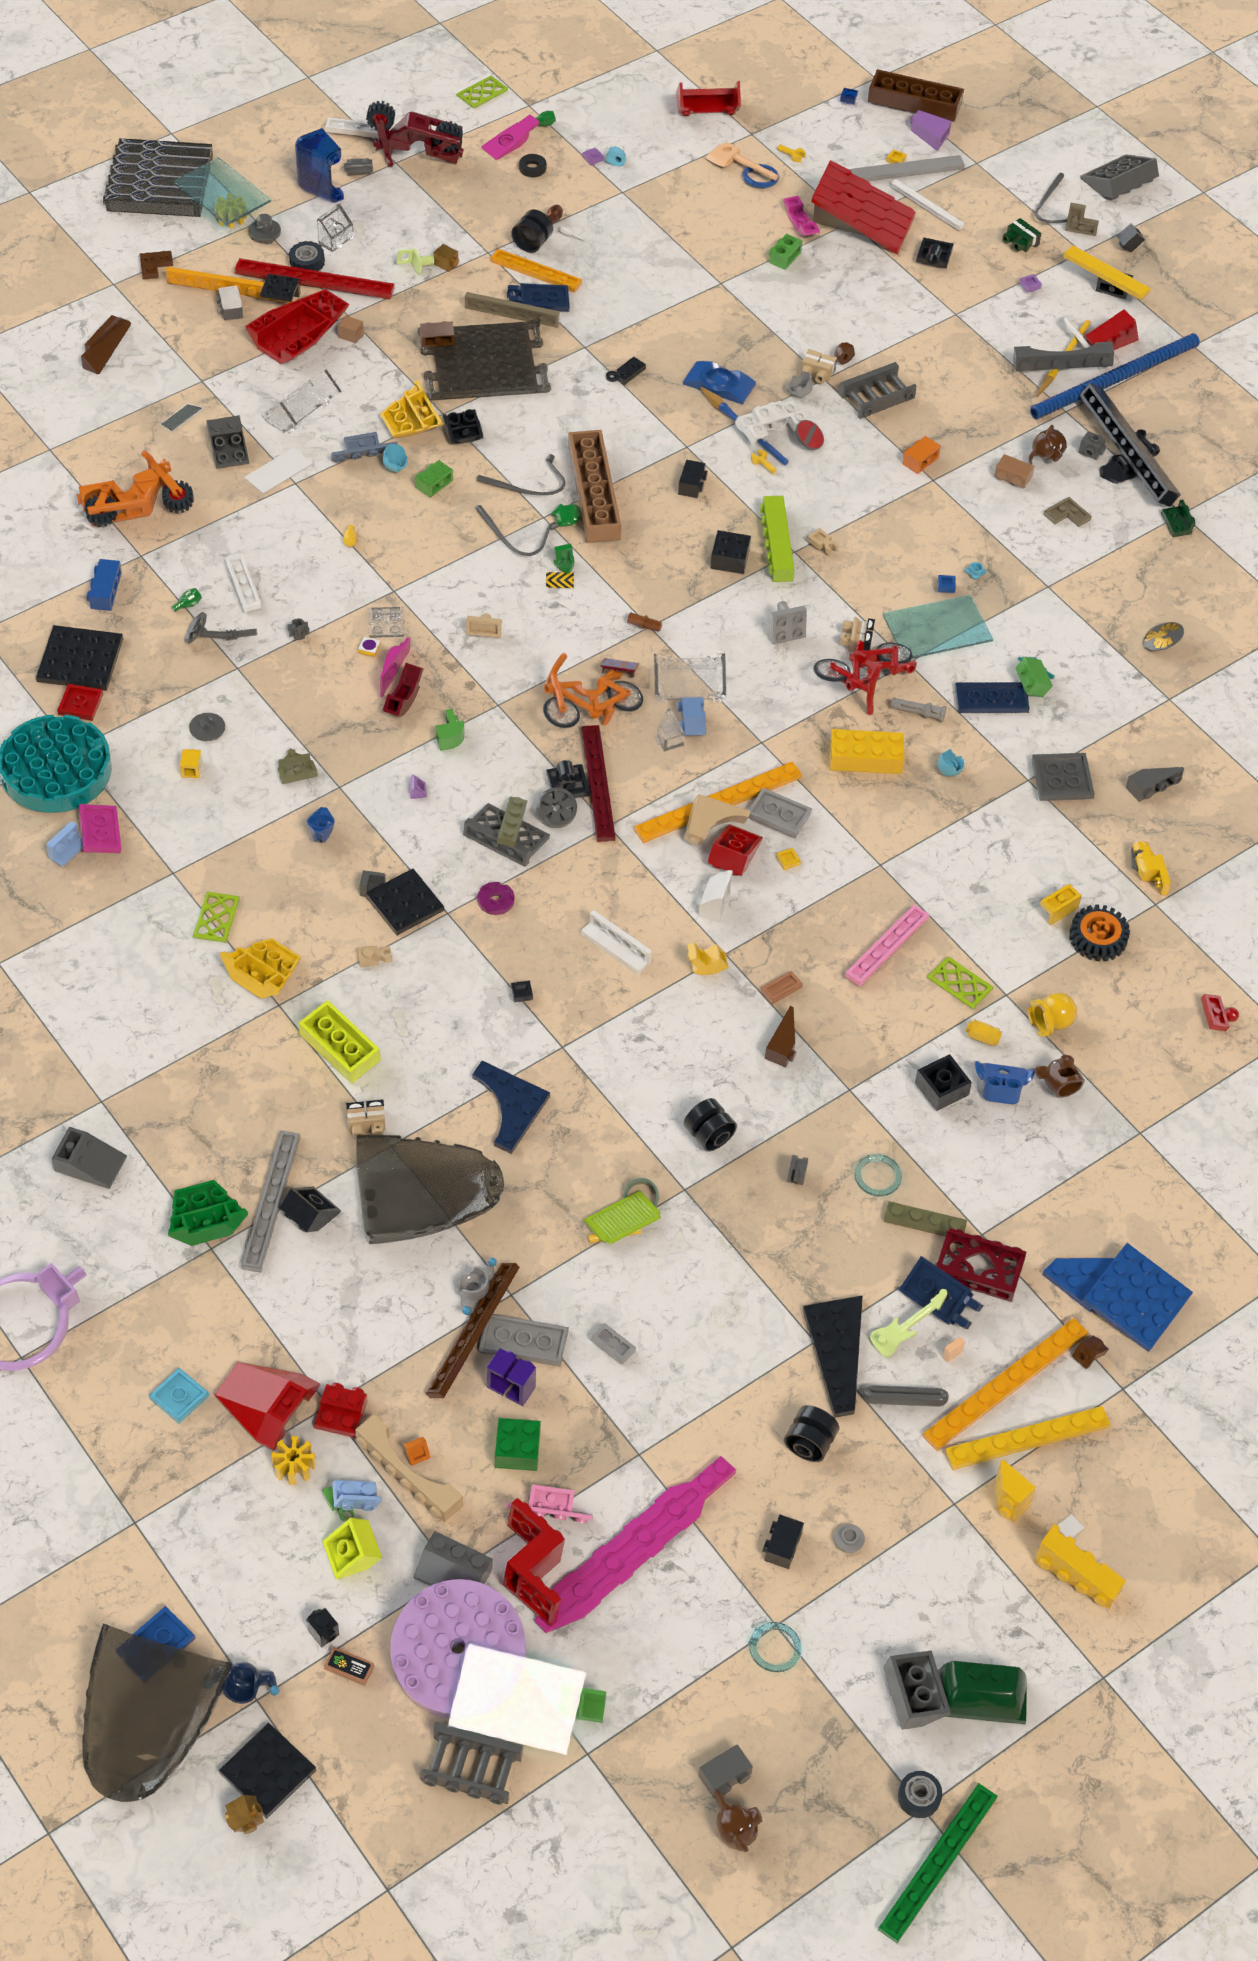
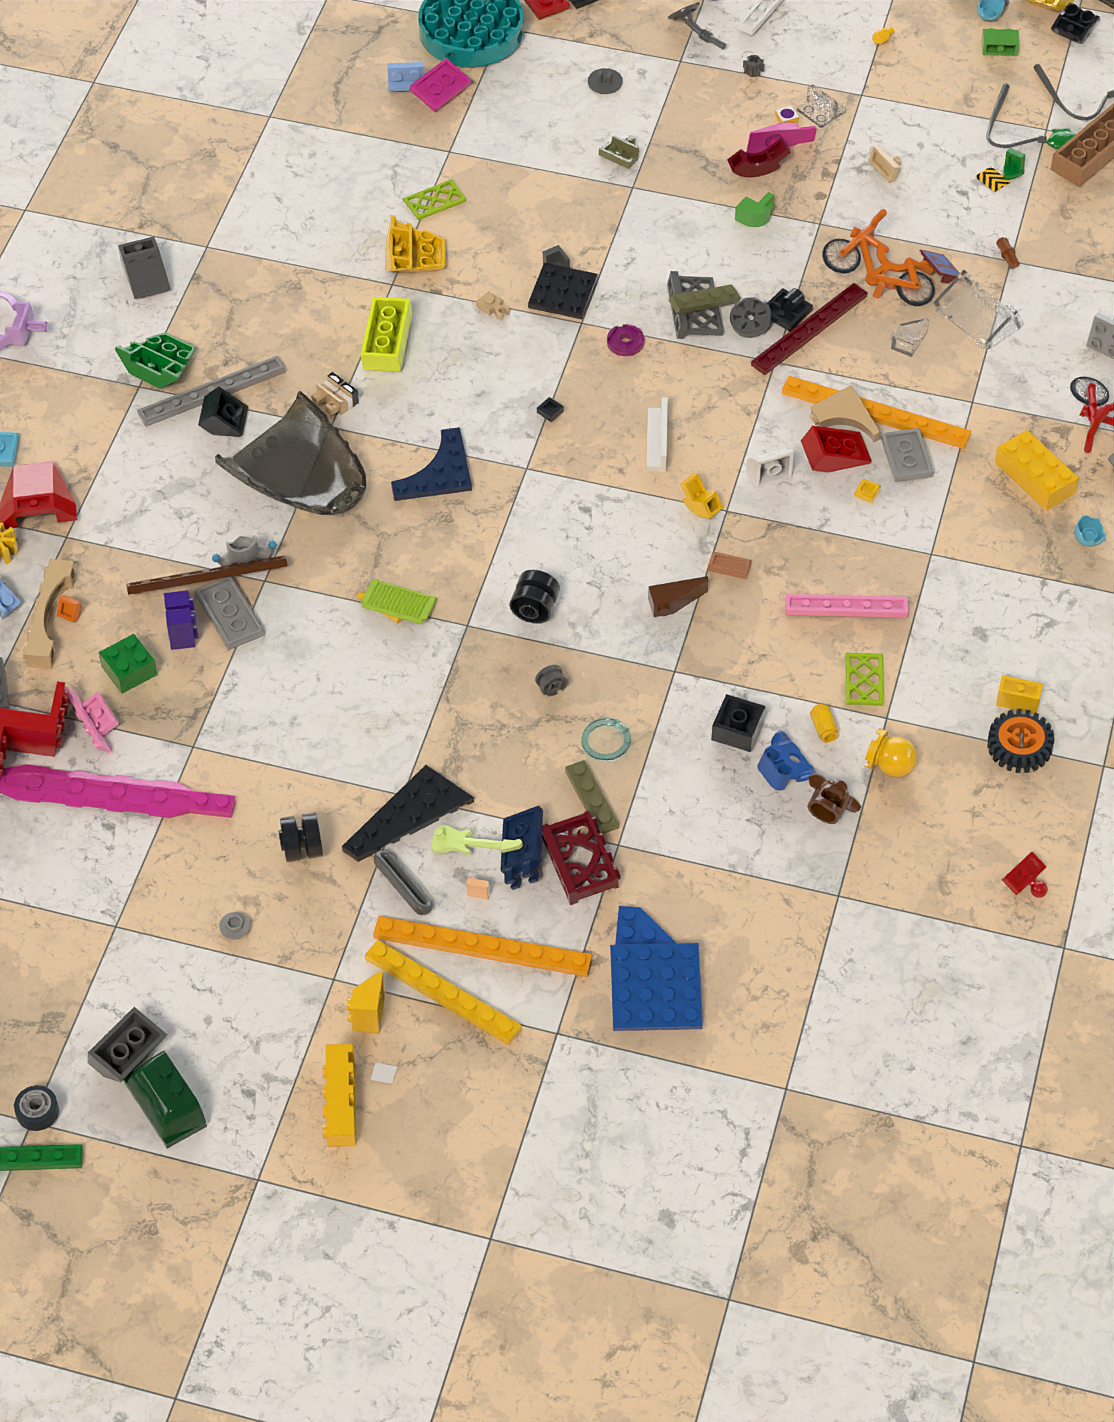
camera: 55 degrees right, 0 degrees up
yellow brick [180,749,202,779] -> none
blue hat [307,807,335,843] -> none
red plate [314,1382,368,1438] -> none
medium lavender slope [409,774,427,799] -> none
light grey piece [591,1323,636,1365] -> none
sand green helmet [623,1178,659,1207] -> none
medium blue brick [677,696,706,735] -> none
clear light blue piece [748,1622,802,1672] -> none
black brick [762,1515,804,1569] -> none
reddish brown bracket [1072,1335,1109,1369] -> none

